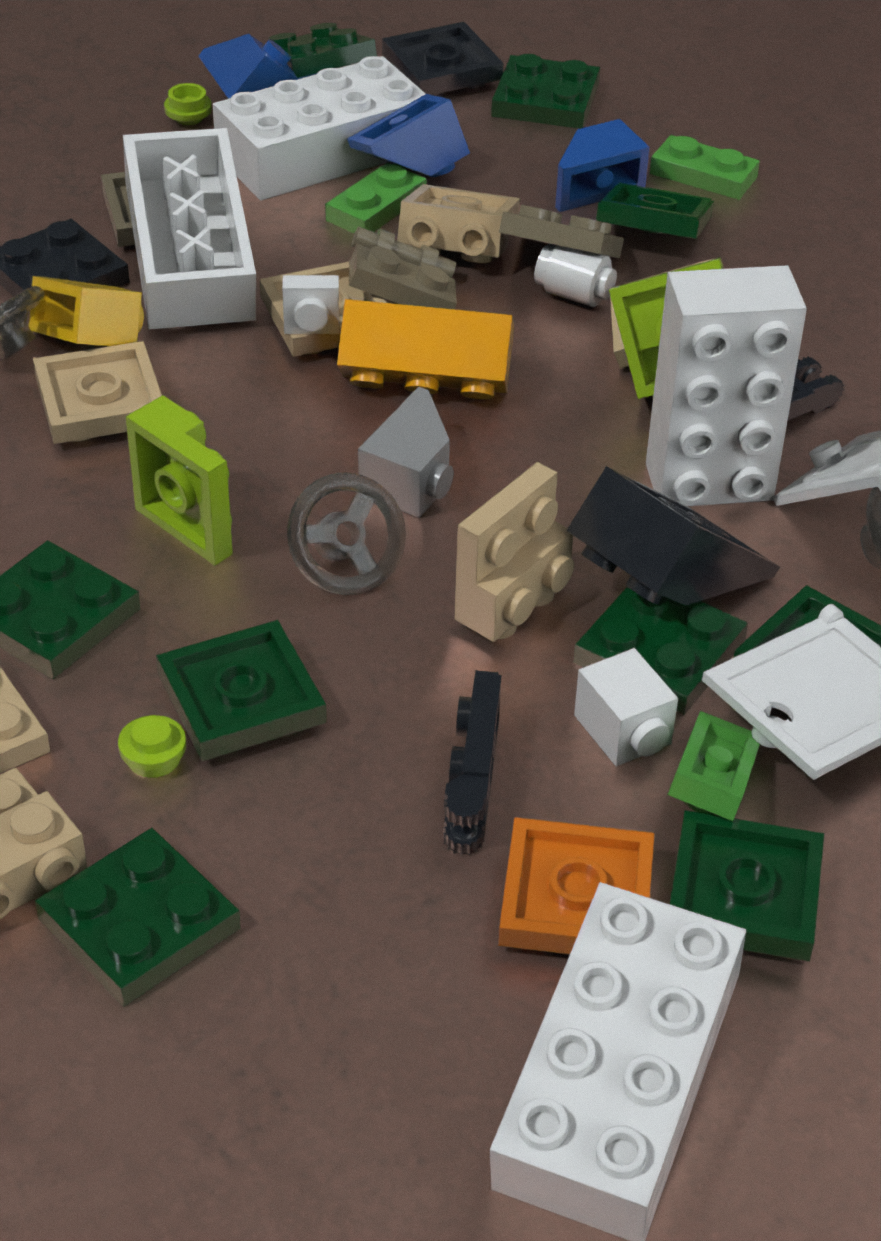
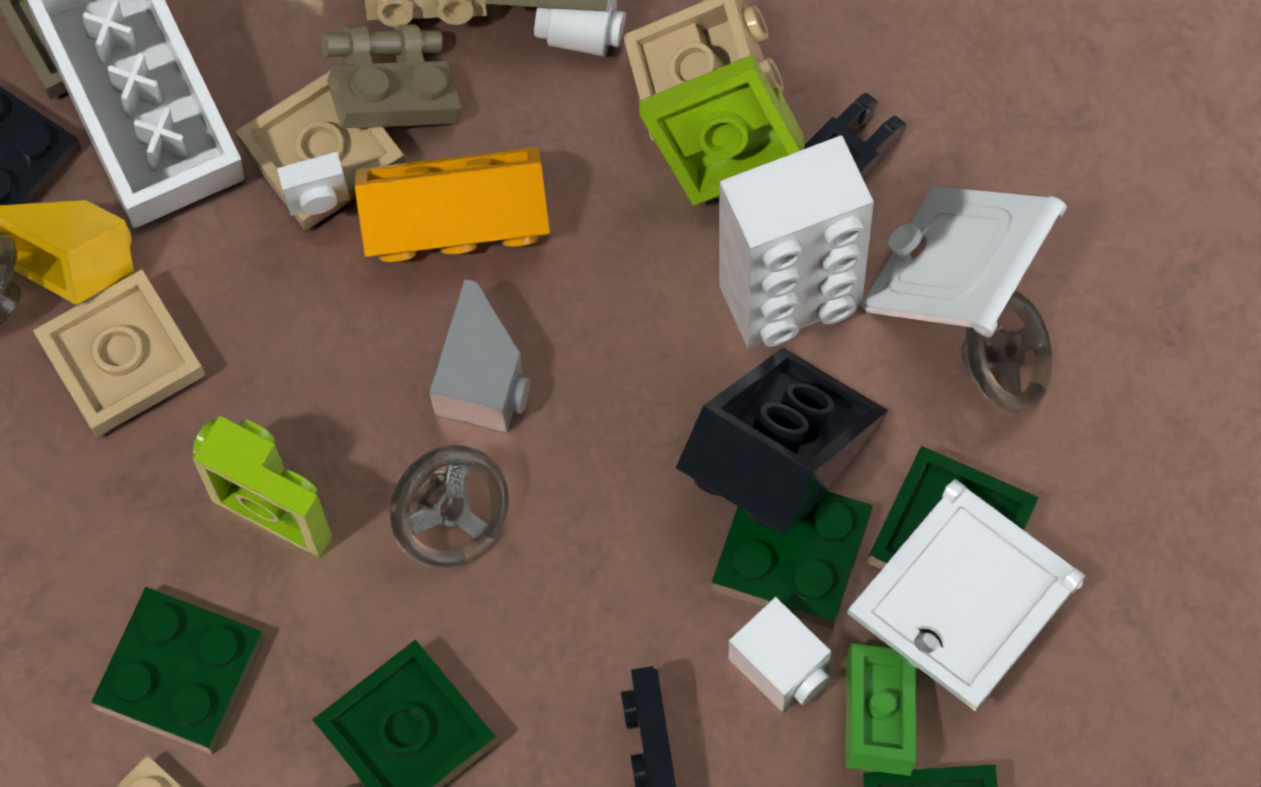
camera: 10 degrees left, 25 degrees up
tan plate [454,462,574,642] -> none

